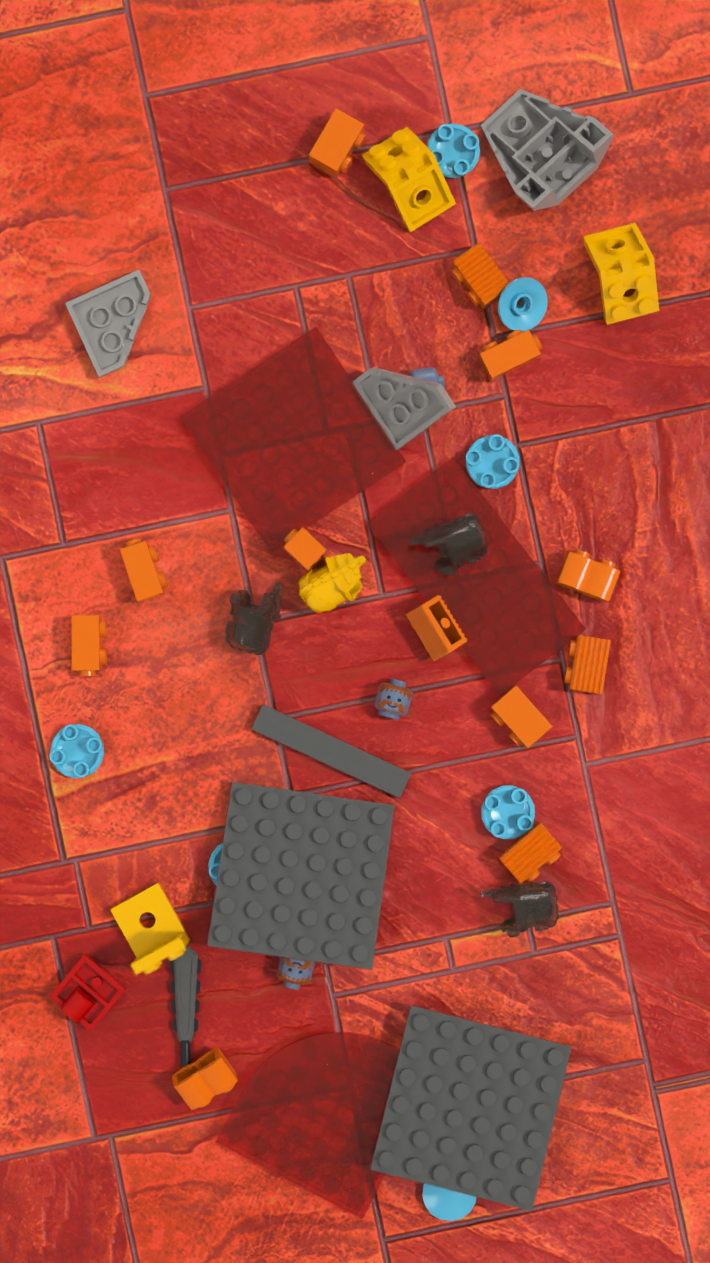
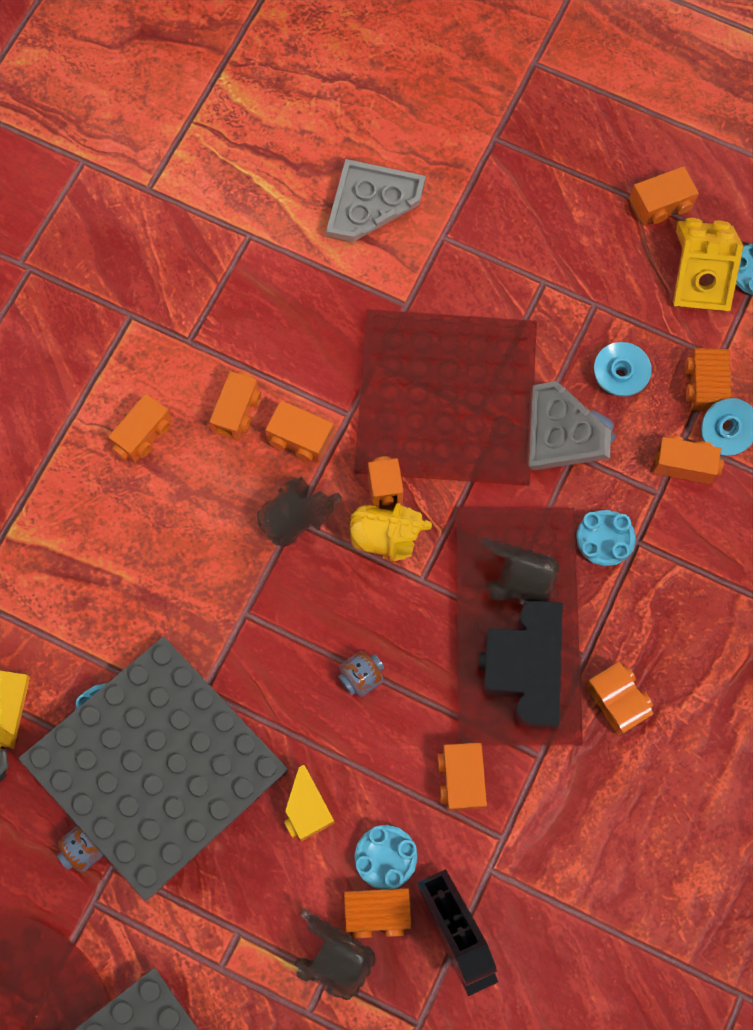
camera: 35 degrees right, 15 degrees down
medium azure dish [49,724,104,778] -> none
dark grey tile [252,704,411,798] -> none
orange brick [406,595,467,661] -> none
orange brick [564,635,611,694] -> none
none -> orange brick [265,400,334,463]
none -> yellow slope [284,765,335,842]
none -> black brick [417,869,498,997]
none -> black brick [478,601,563,731]
none -> medium azure dish [594,342,652,397]

